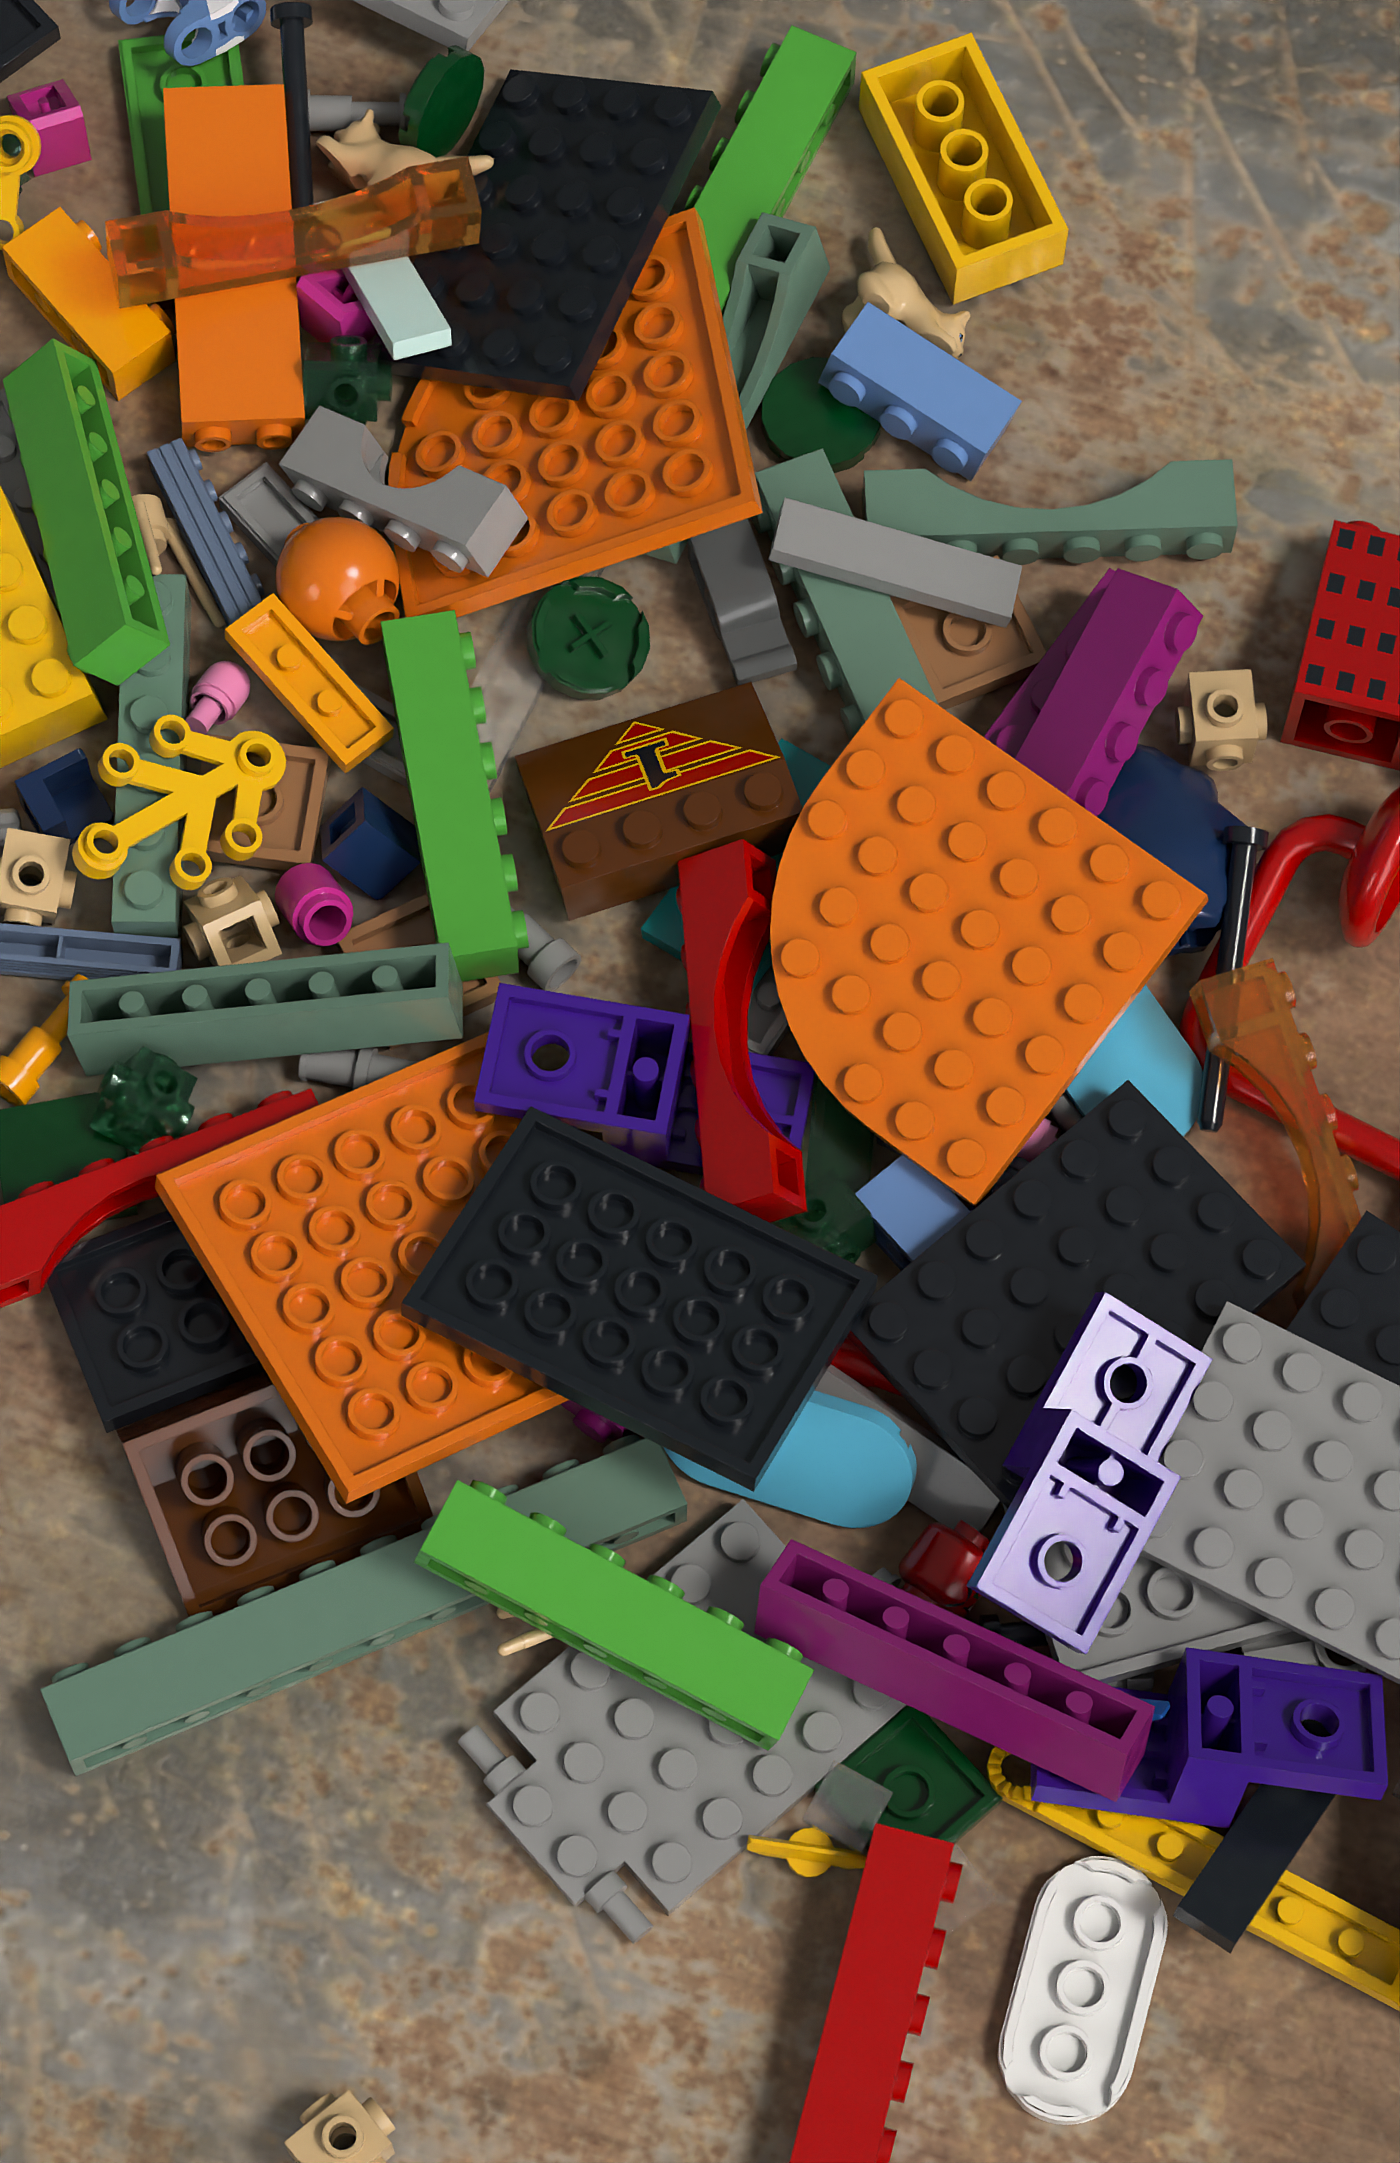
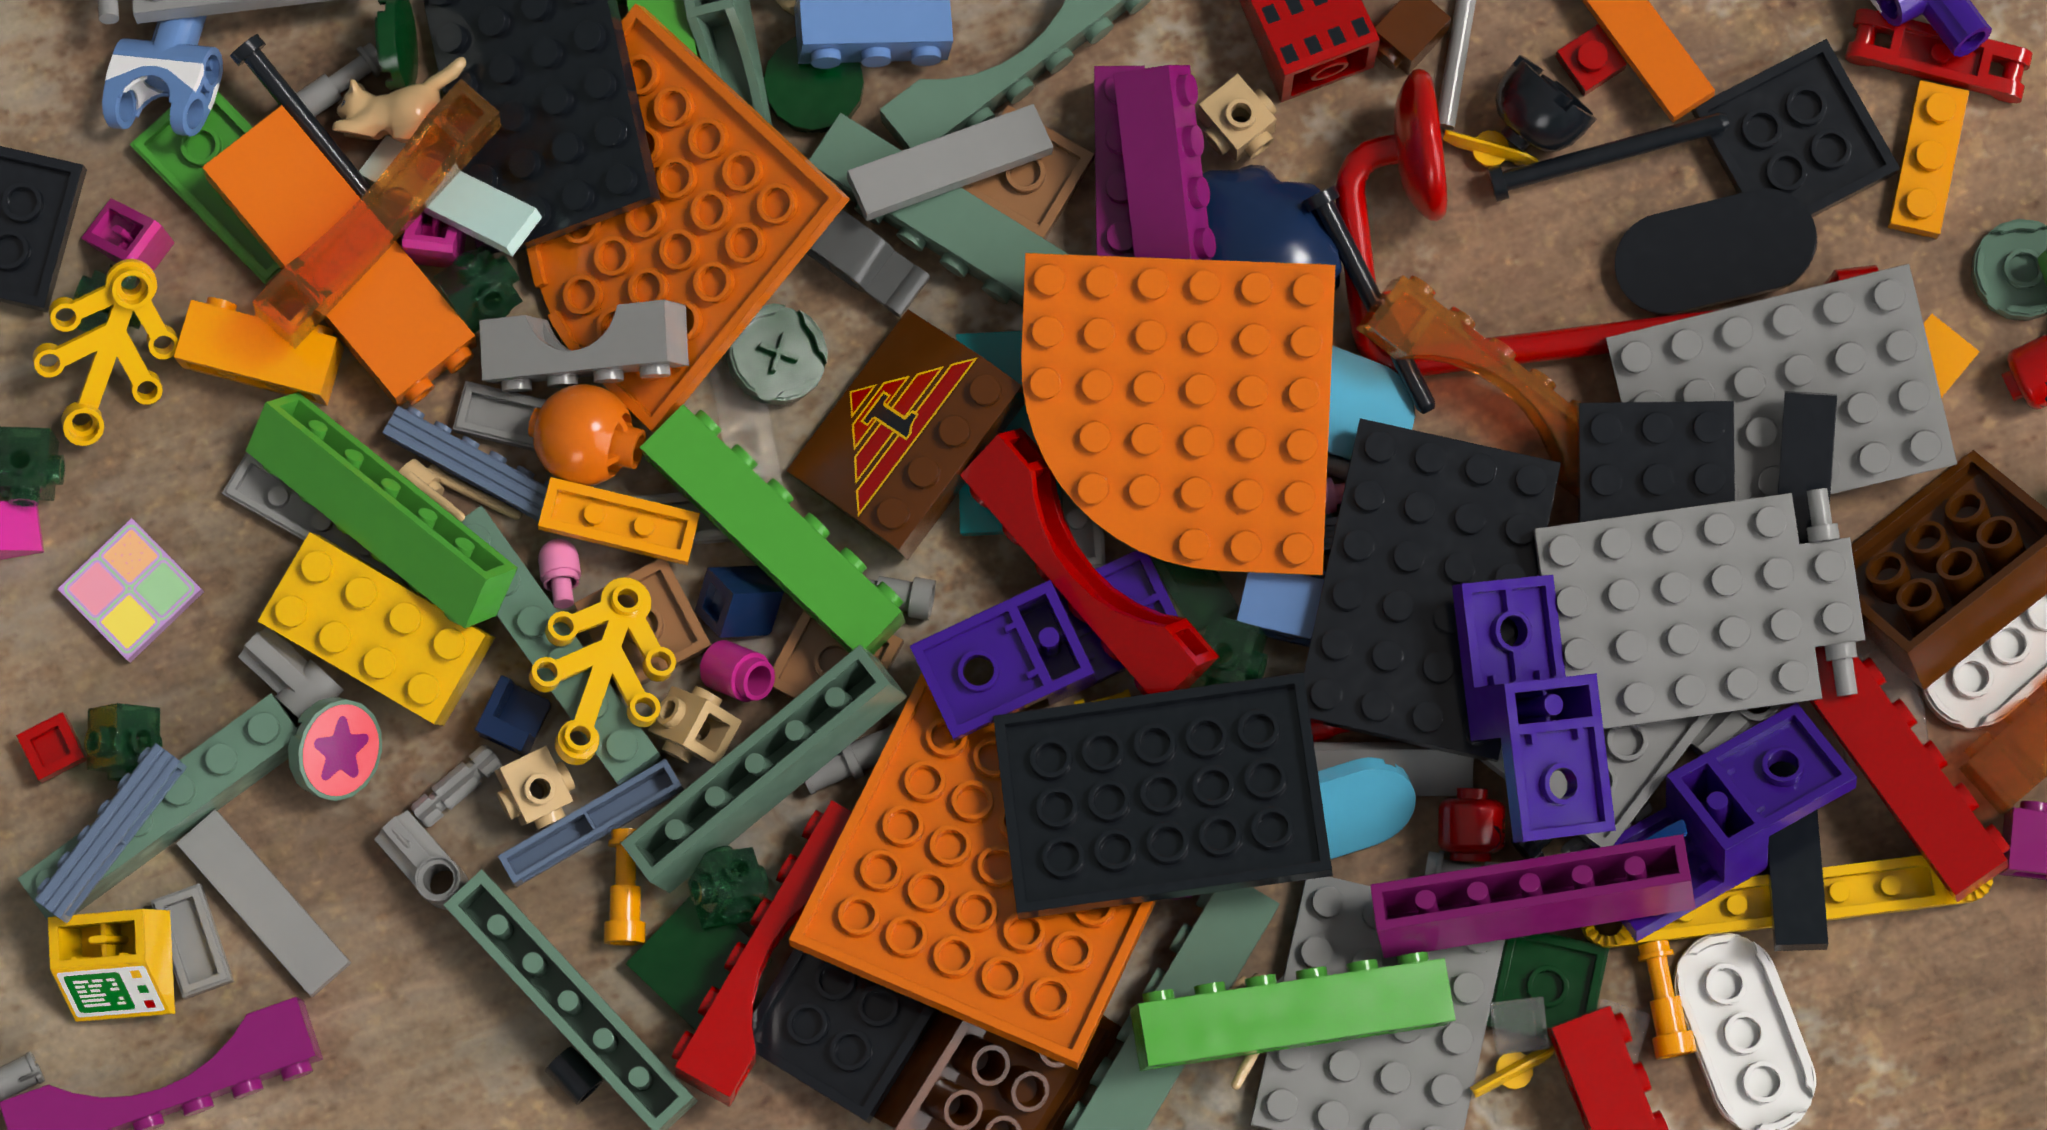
camera: 30 degrees left, 10 degrees up
none -> light orange piece [1637,940,1697,1060]

